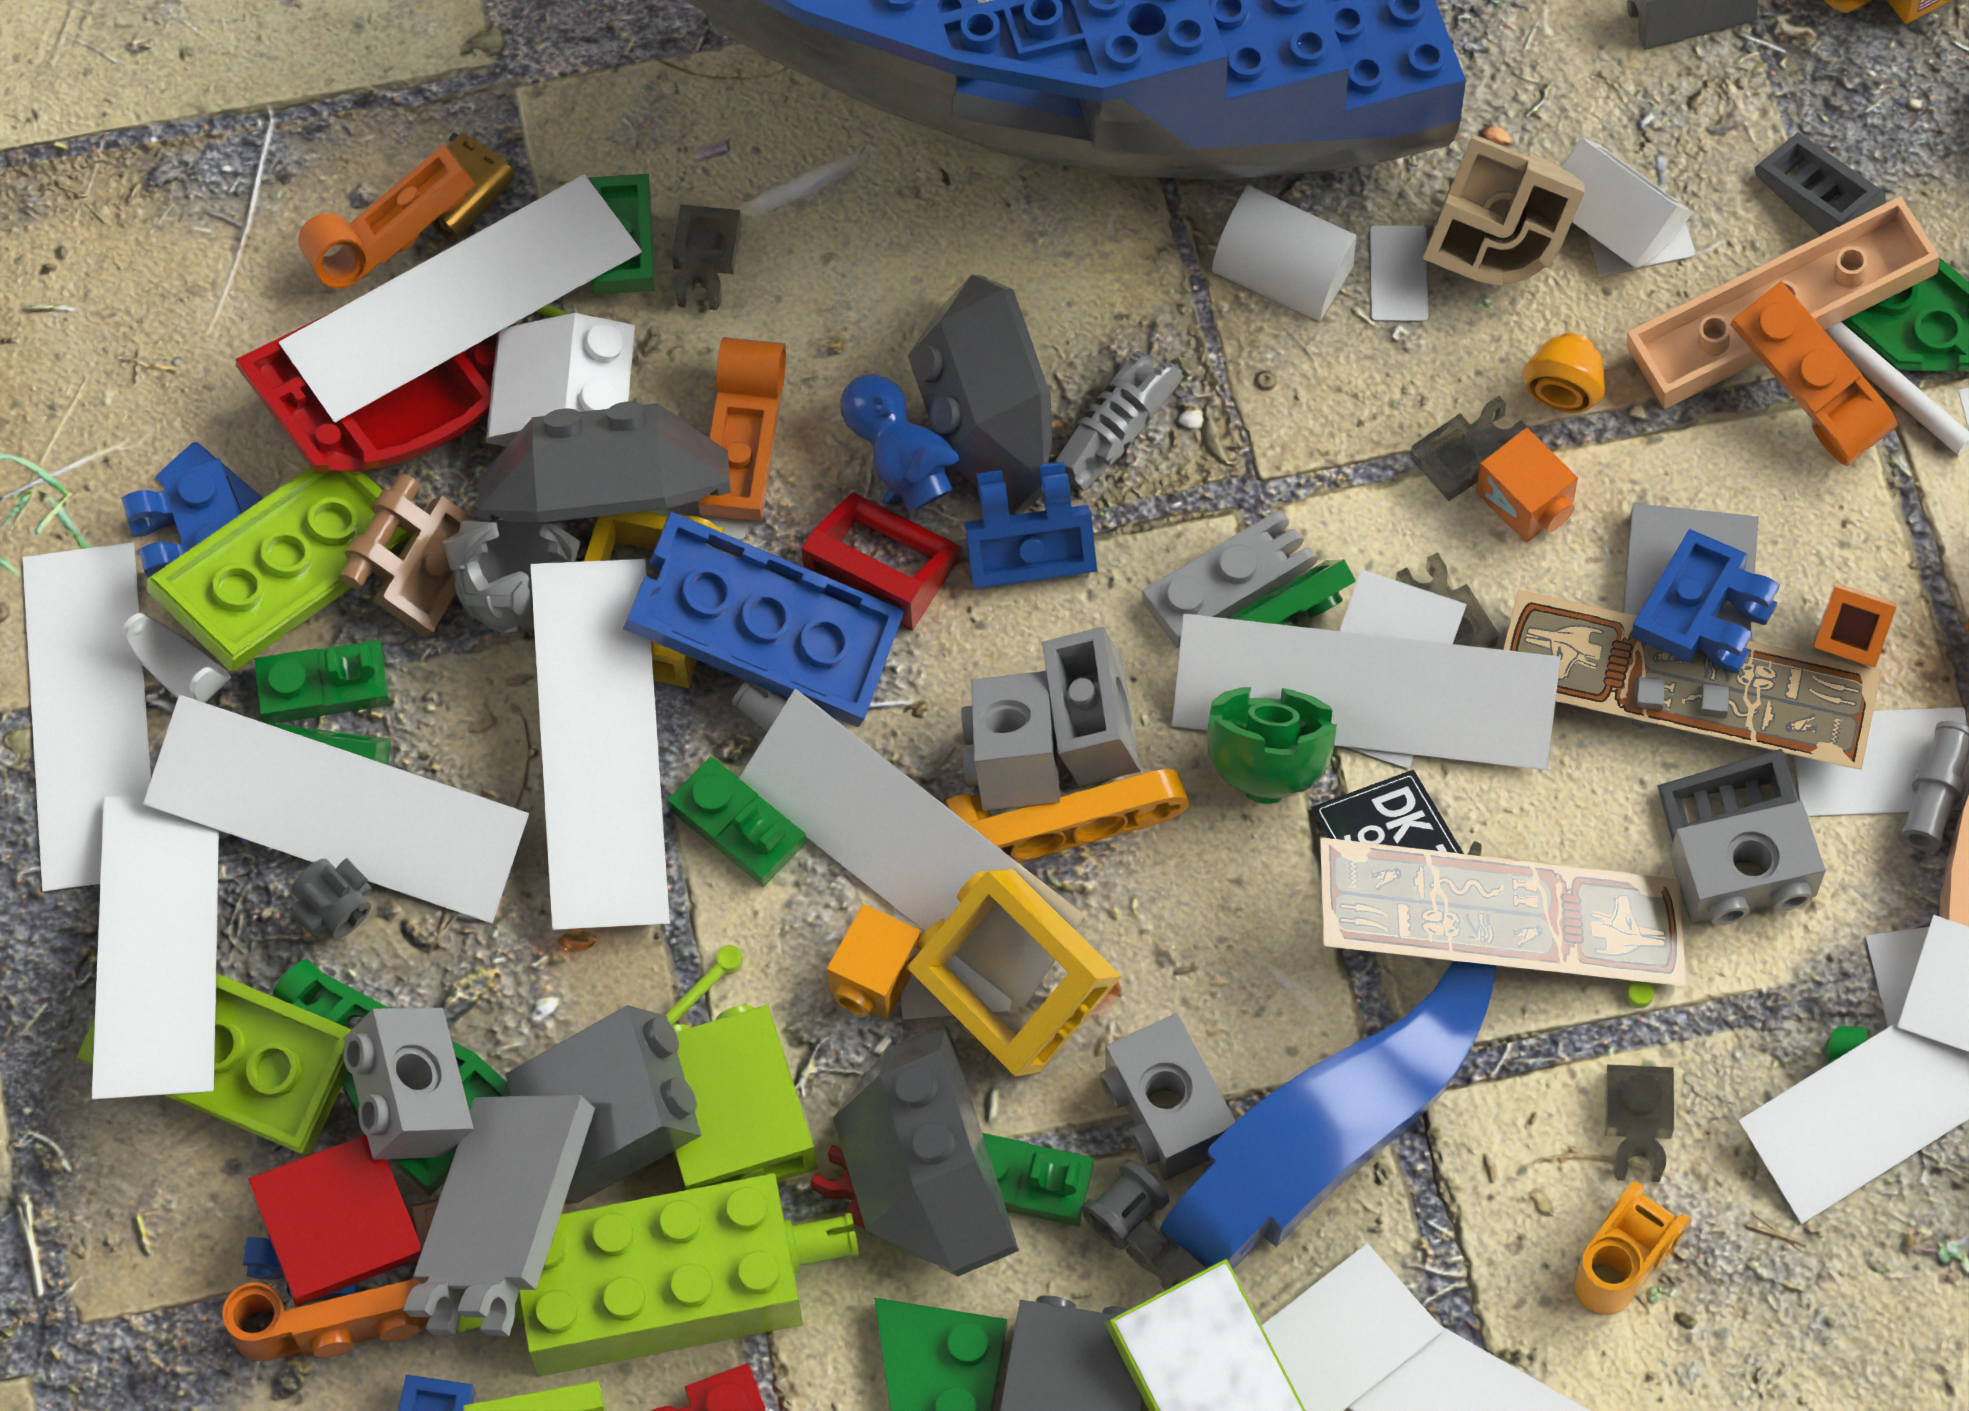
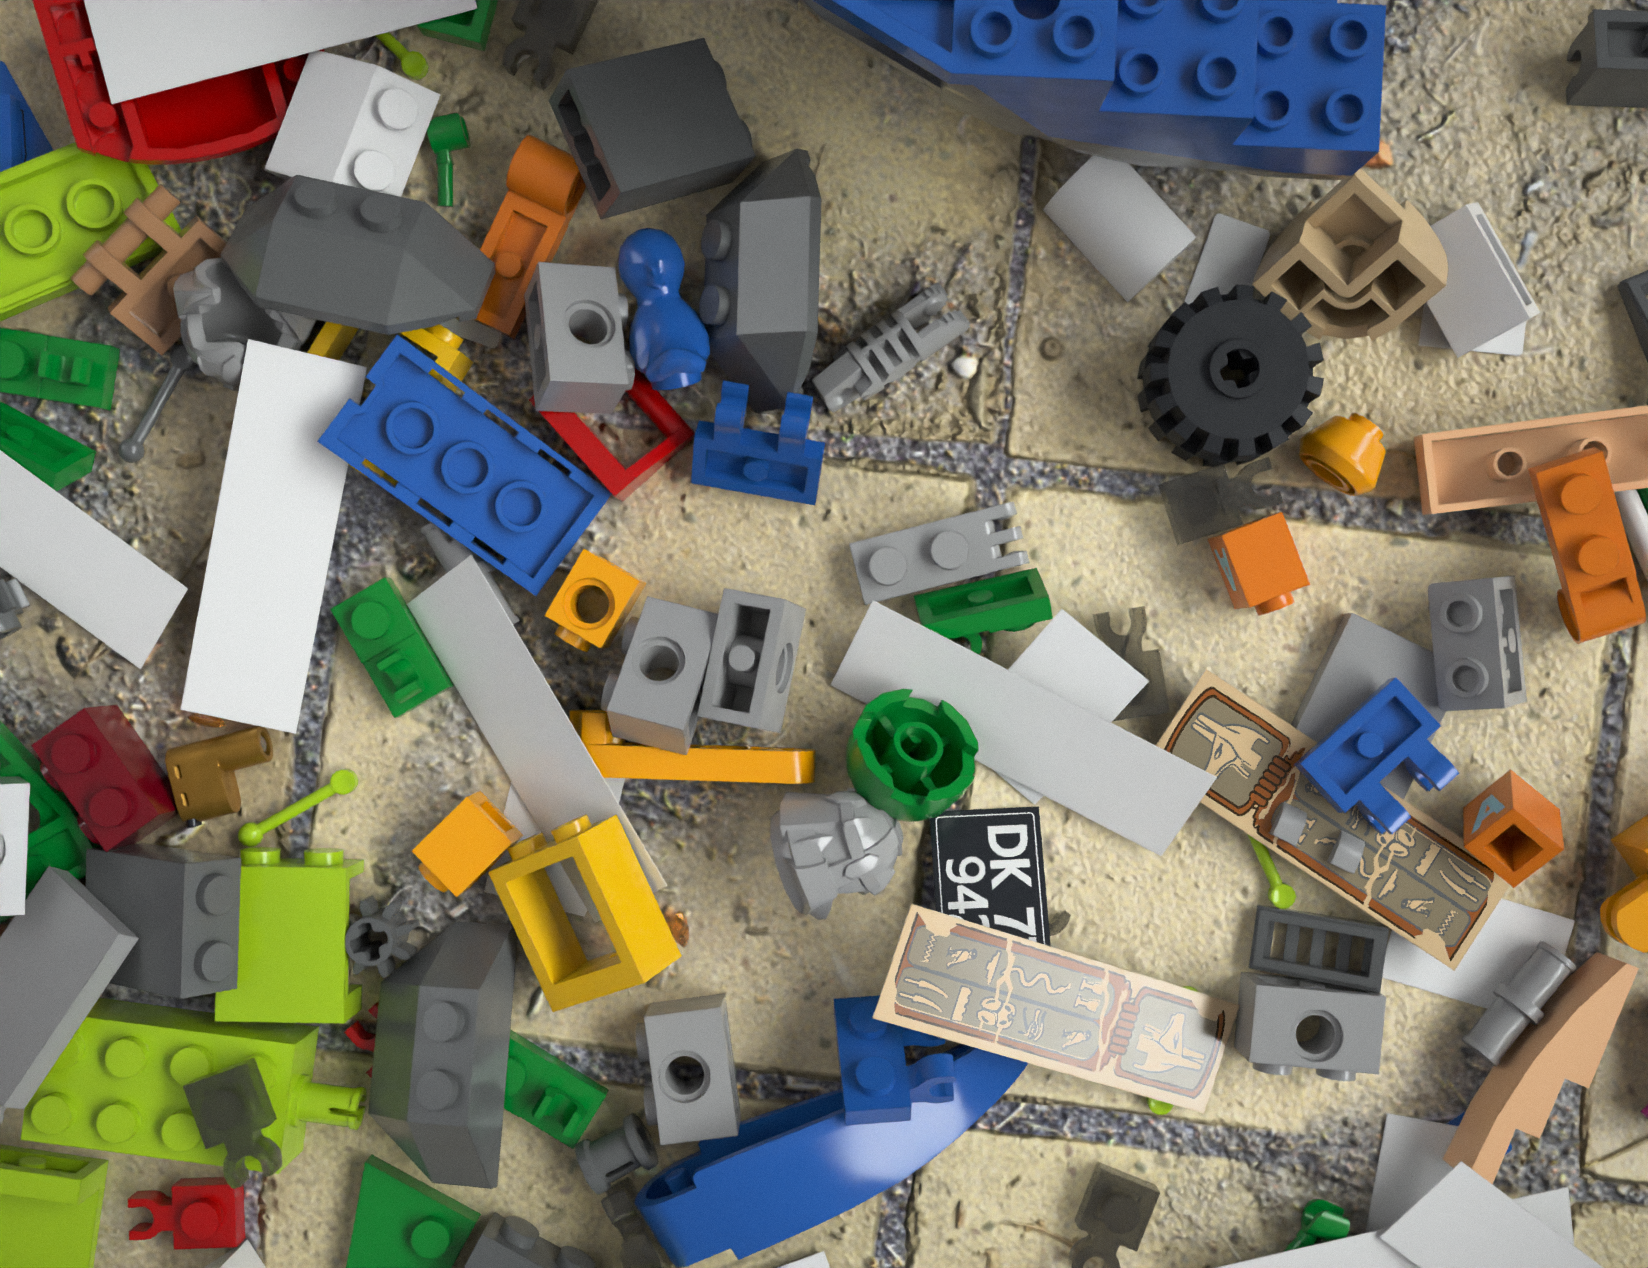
camera: 20 degrees right, 25 degrees up
none -> dark red brick [31,705,179,852]
none -> dark grey hinge [118,344,198,463]
none -> pearl gold piece [165,726,273,828]
none -> clear smoke plate [183,1057,282,1189]
none -> dark grey gear [345,895,420,978]
none -> green hand [427,113,471,207]
none -> light grey brick [524,262,635,414]
none -> light orange brick [544,549,647,653]
none -> dark grey brick [549,38,756,220]
none -> light grey helmet [770,788,904,920]
none -> blue plate [834,995,956,1126]
none -> black wheel [1137,284,1324,468]
none -> lime hinge [1247,834,1296,909]
none -> light grey bracket [1428,576,1527,711]

